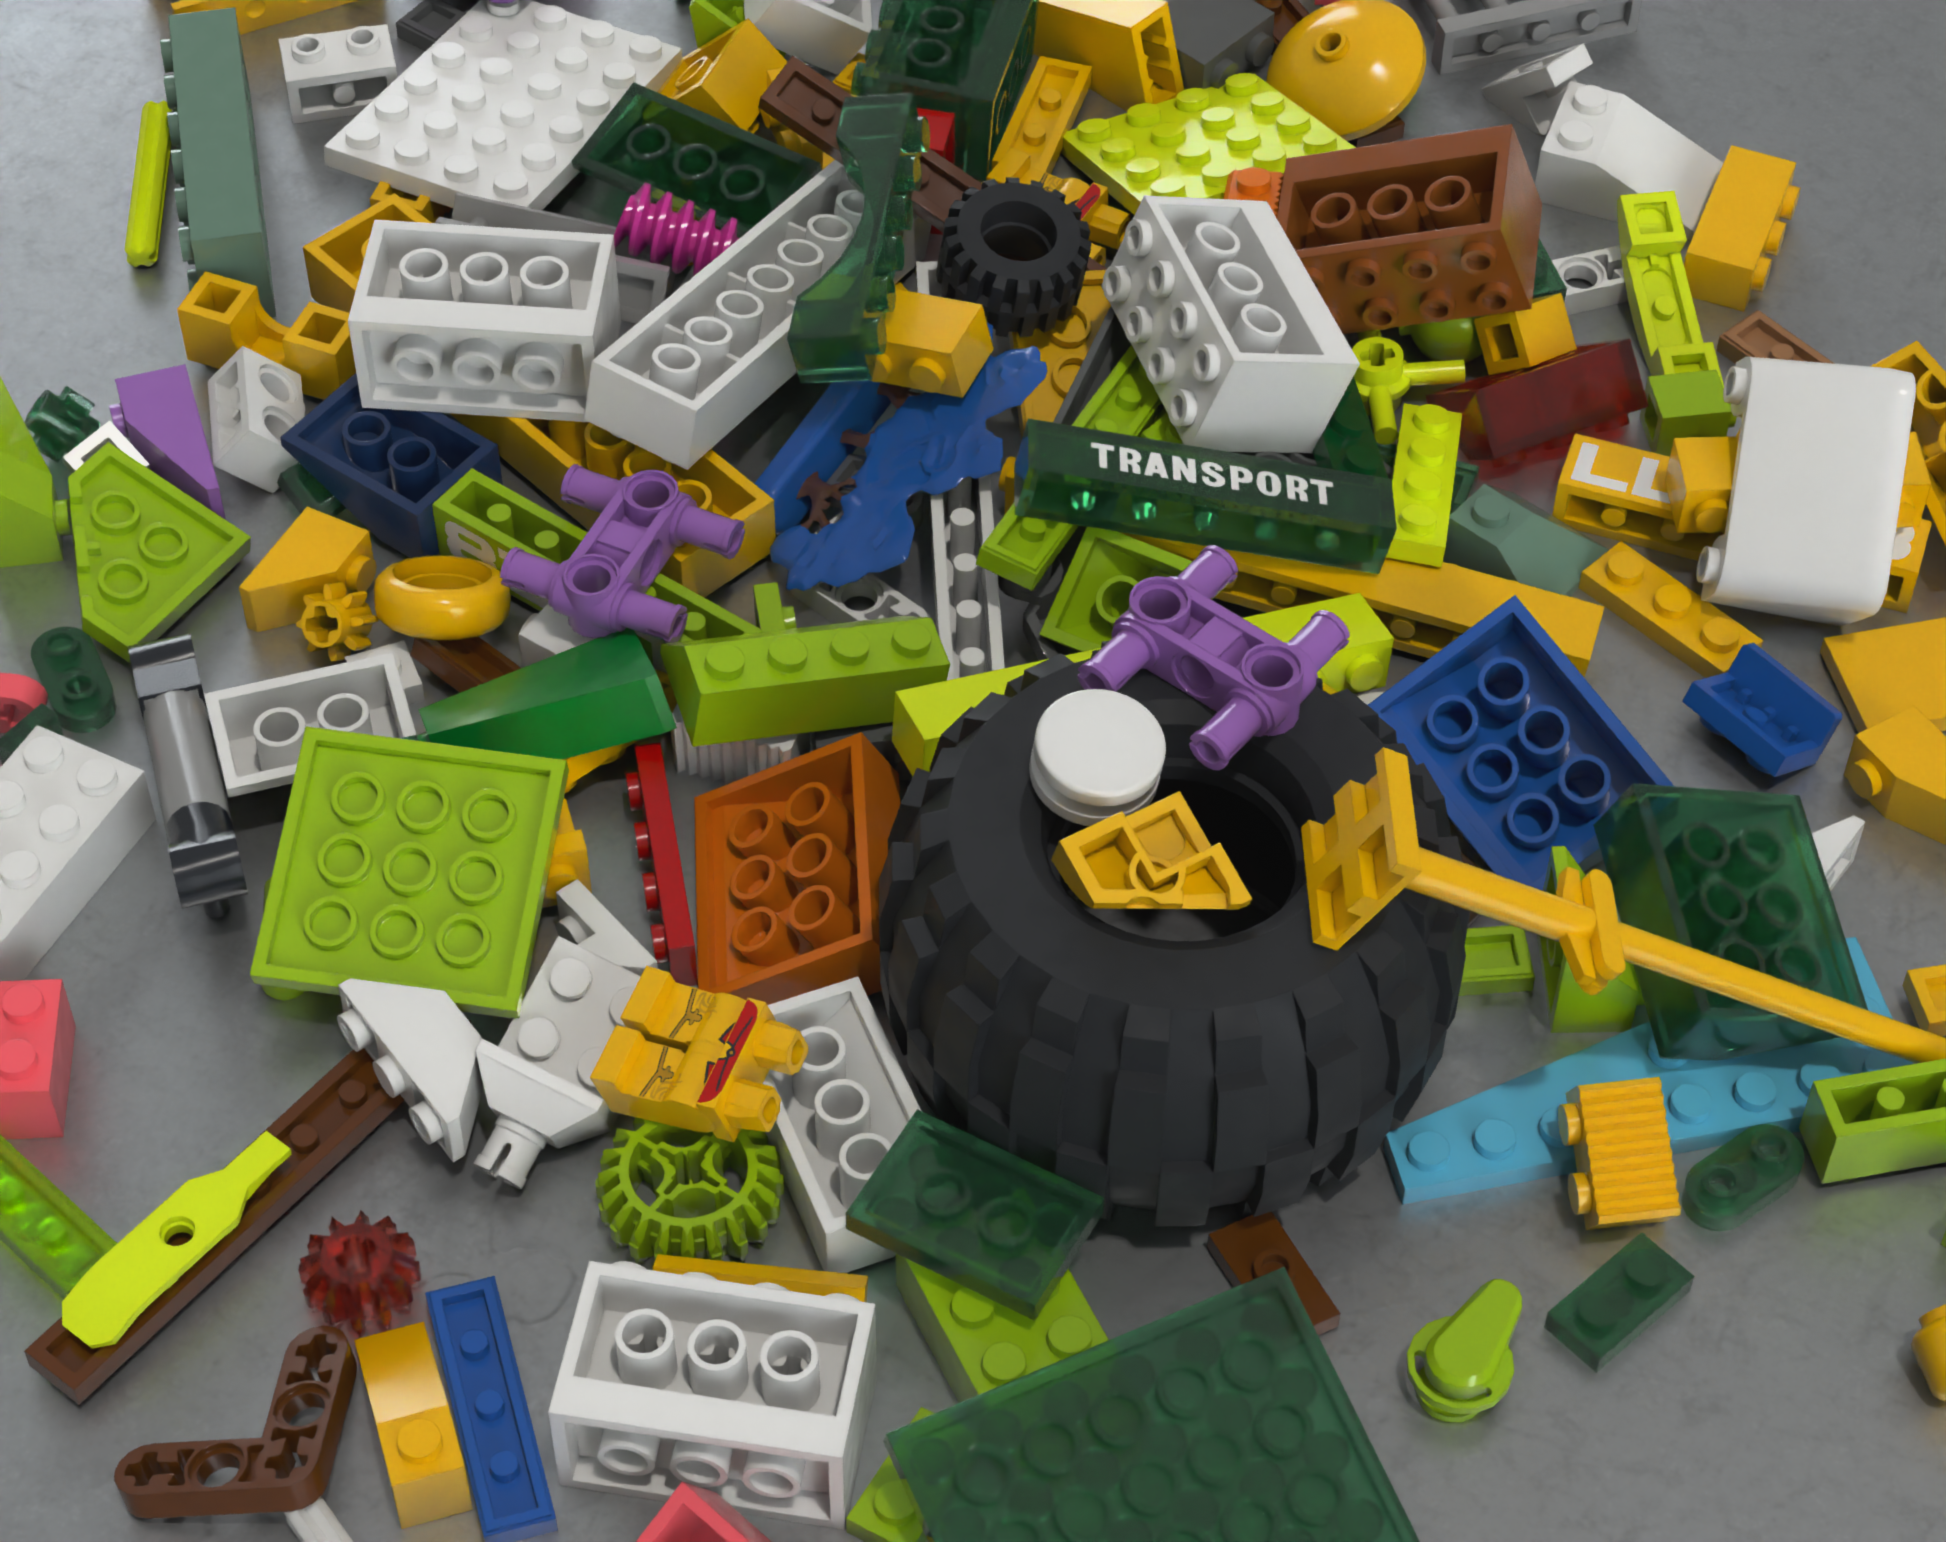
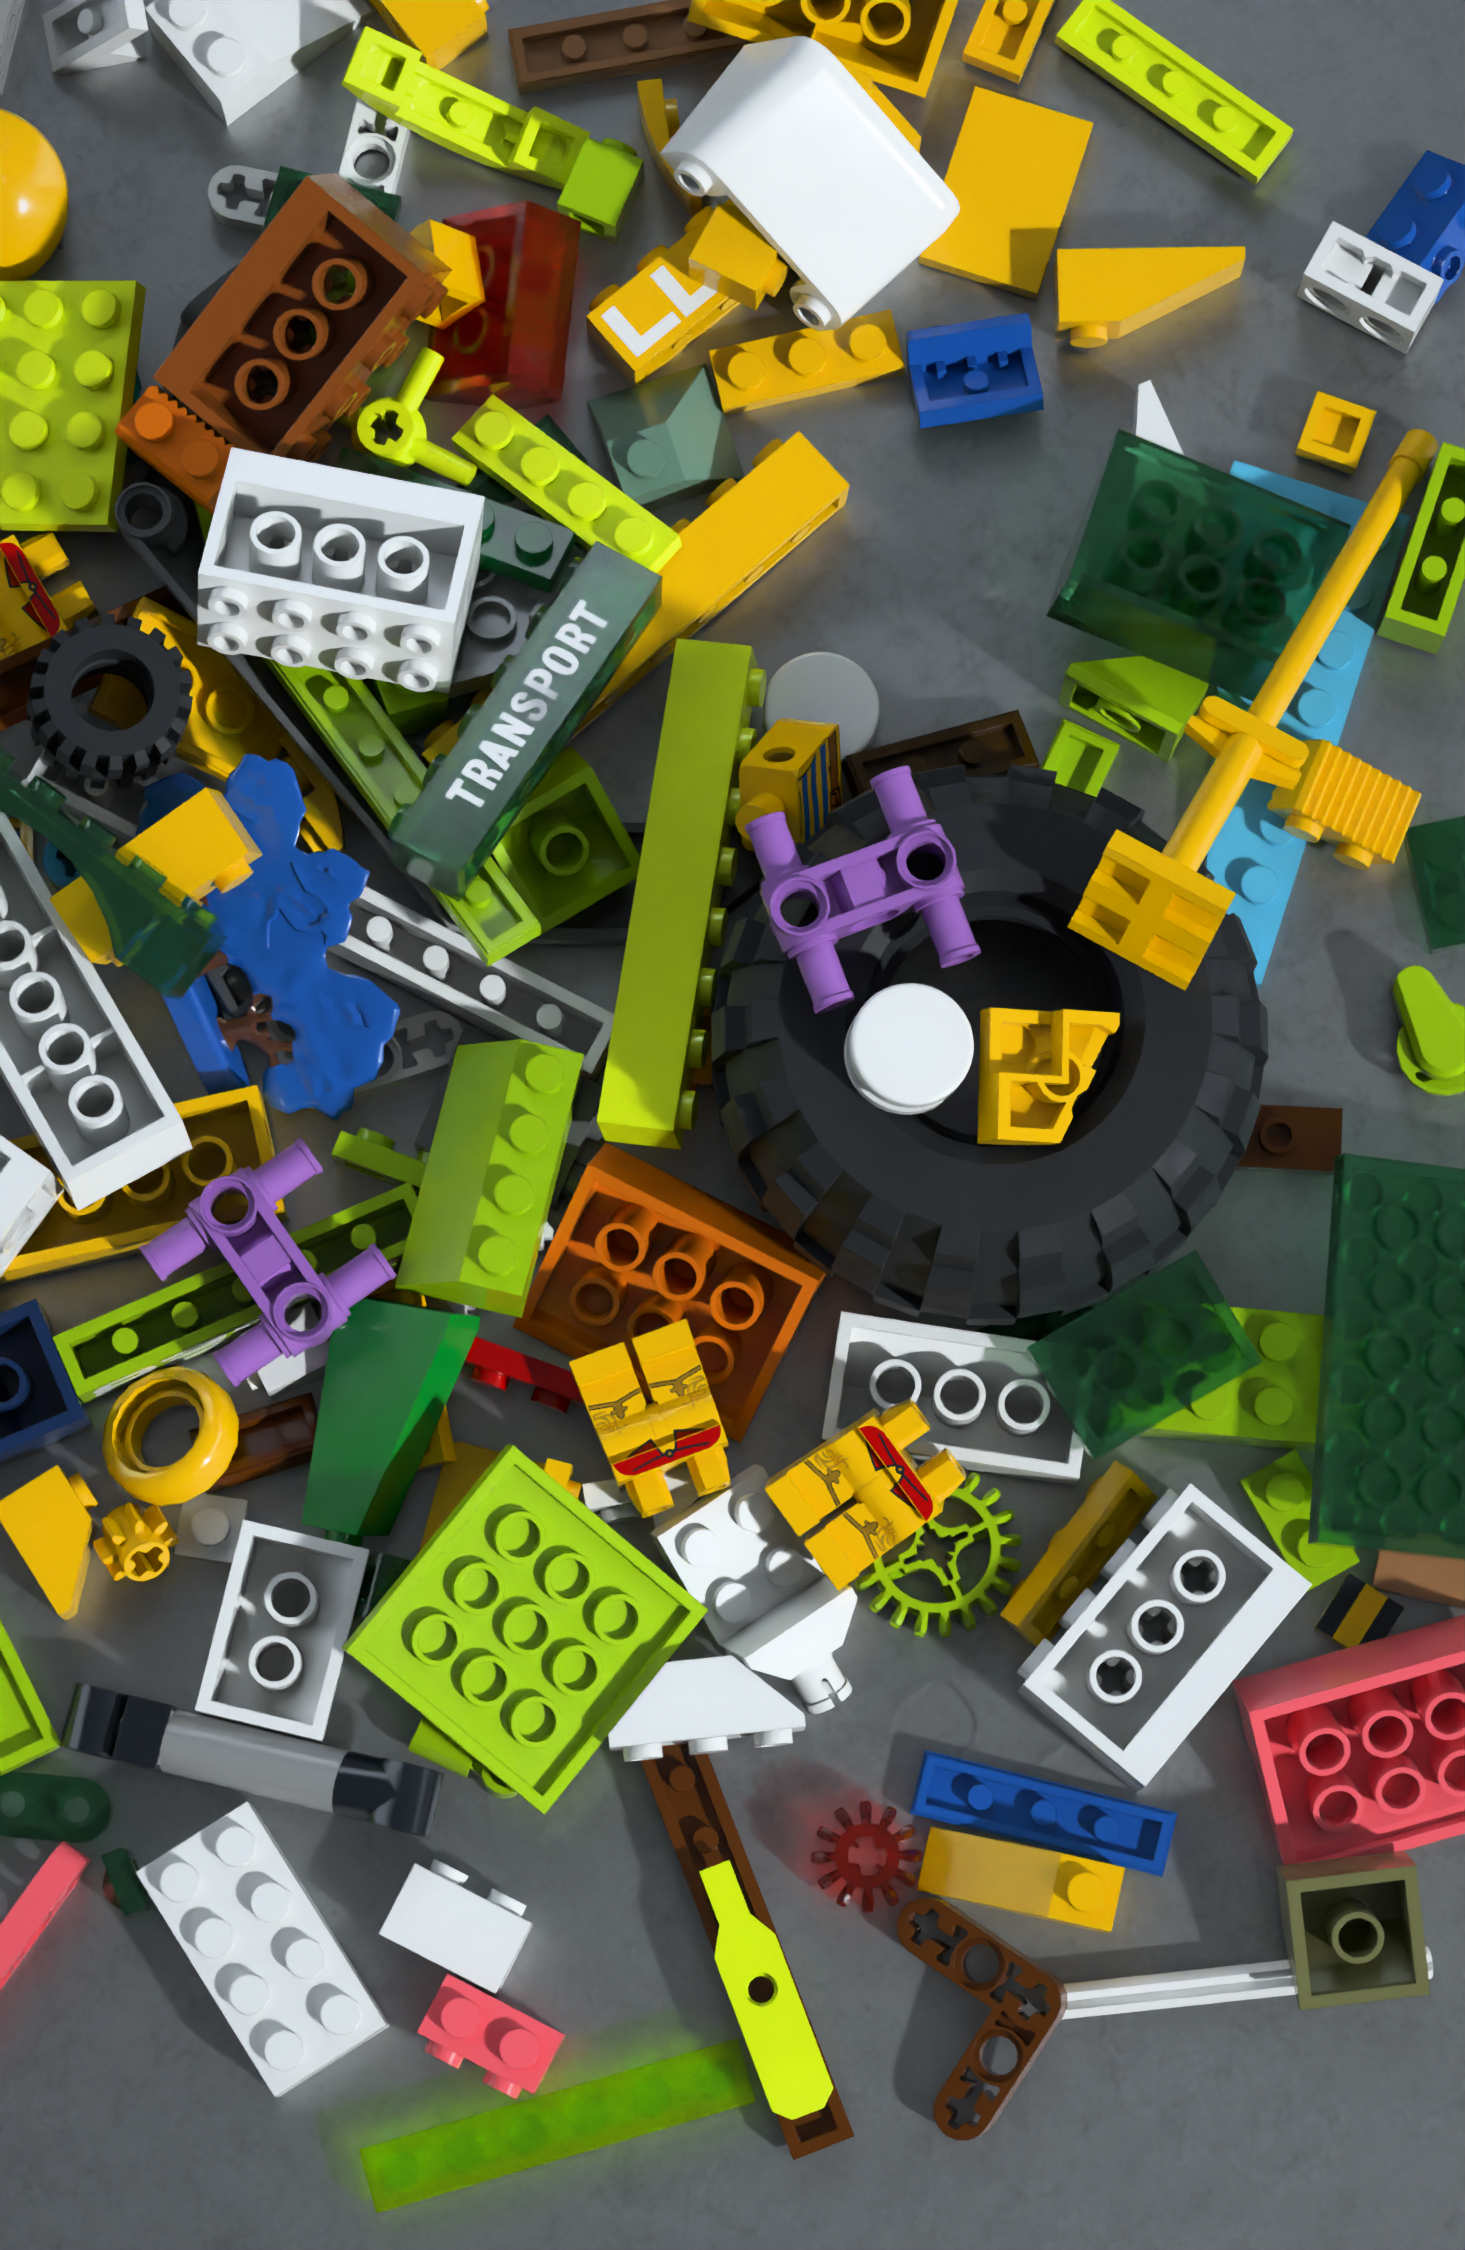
camera: 60 degrees left, 30 degrees up
blue slope [1368,595,1677,891] -> none
clear green plate [1681,1124,1804,1232] -> none
none -> white brick [379,1859,533,1995]
none -> yellow hips [569,1318,731,1518]

